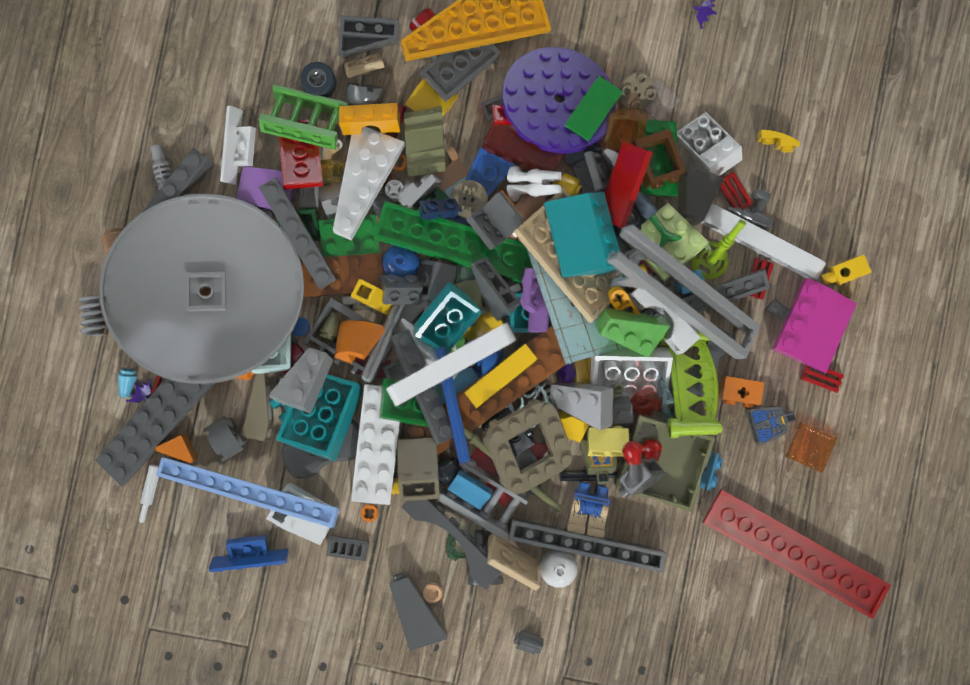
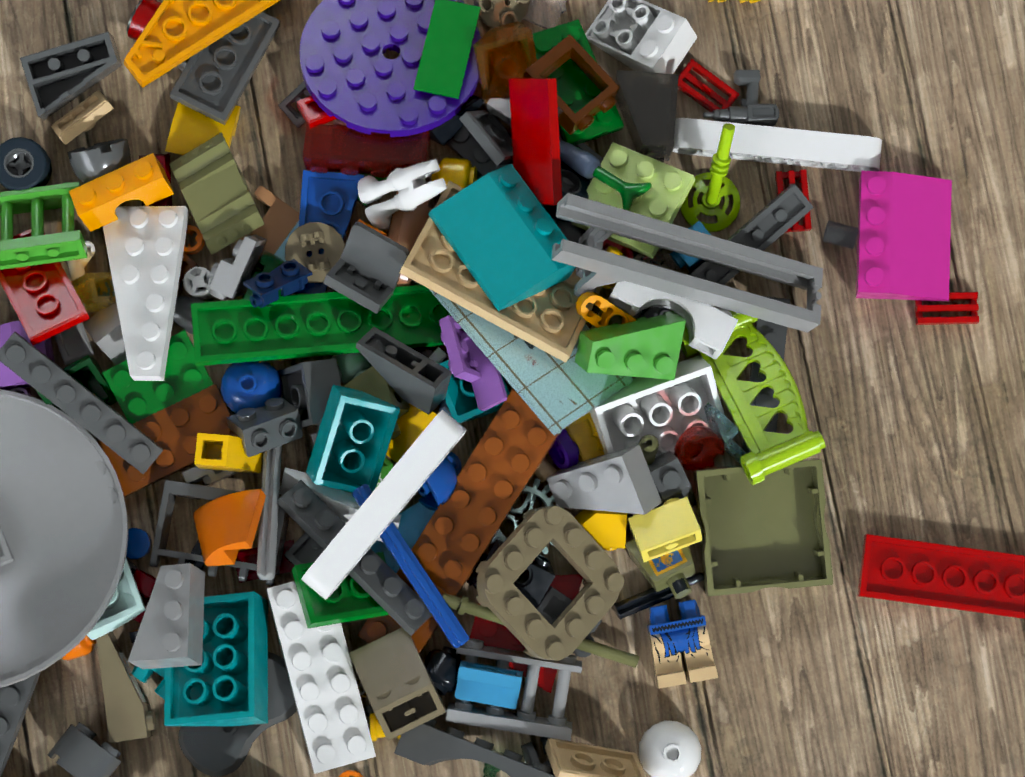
camera: 20 degrees left, 5 degrees down
olive cone [319,312,341,342] -> none
light grey tile [398,299,430,324] -> none
yellow tile [465,344,538,408] -> none
dark grey brick [508,517,666,573] -> none
torso [618,439,666,498] -> none
dark azure hinge [700,451,723,491] -> none
orange brick [718,376,764,408] -> none
torso [745,406,795,445] -> none
clear orange tile [785,422,837,473] -> none
yellow torso [820,255,872,286] -> none

